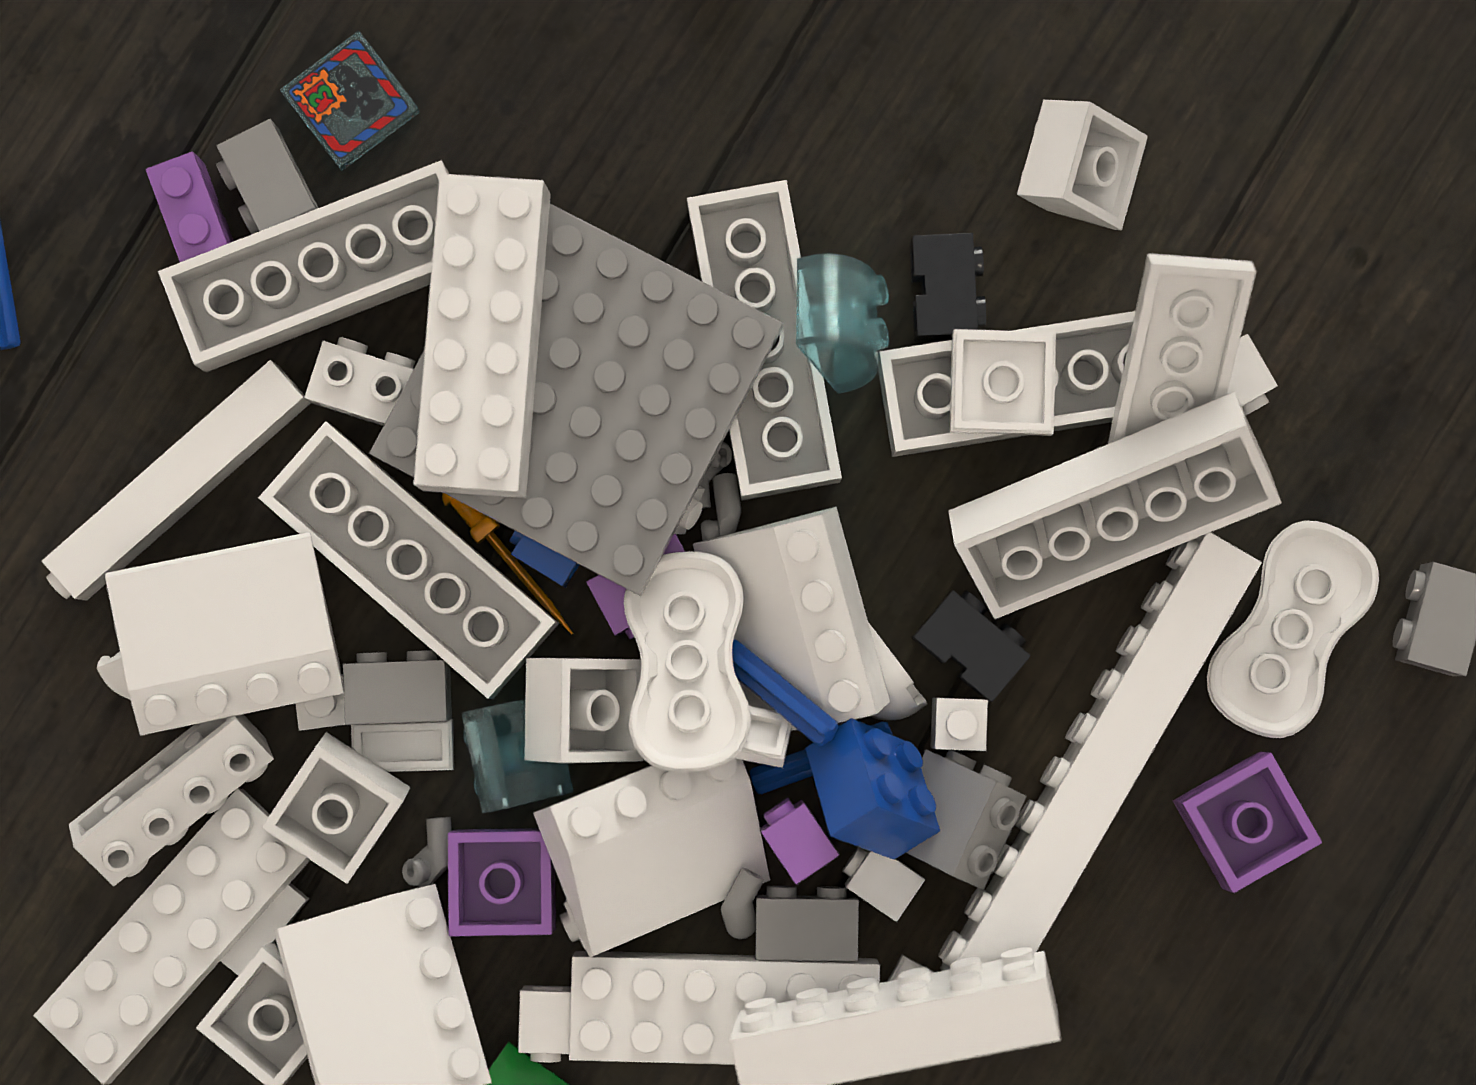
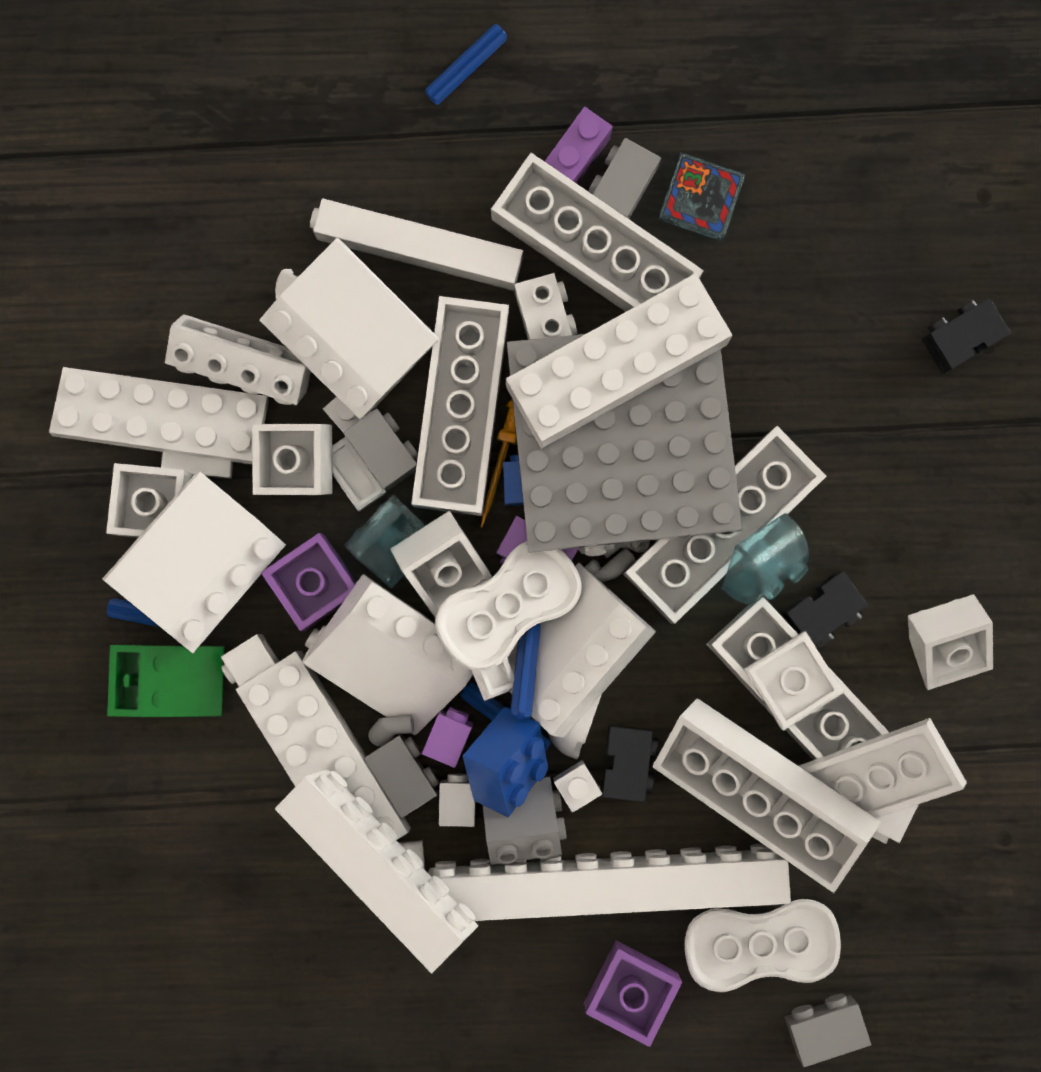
camera: 55 degrees right, 0 degrees up
light grey arm [402,817,452,887] -> none

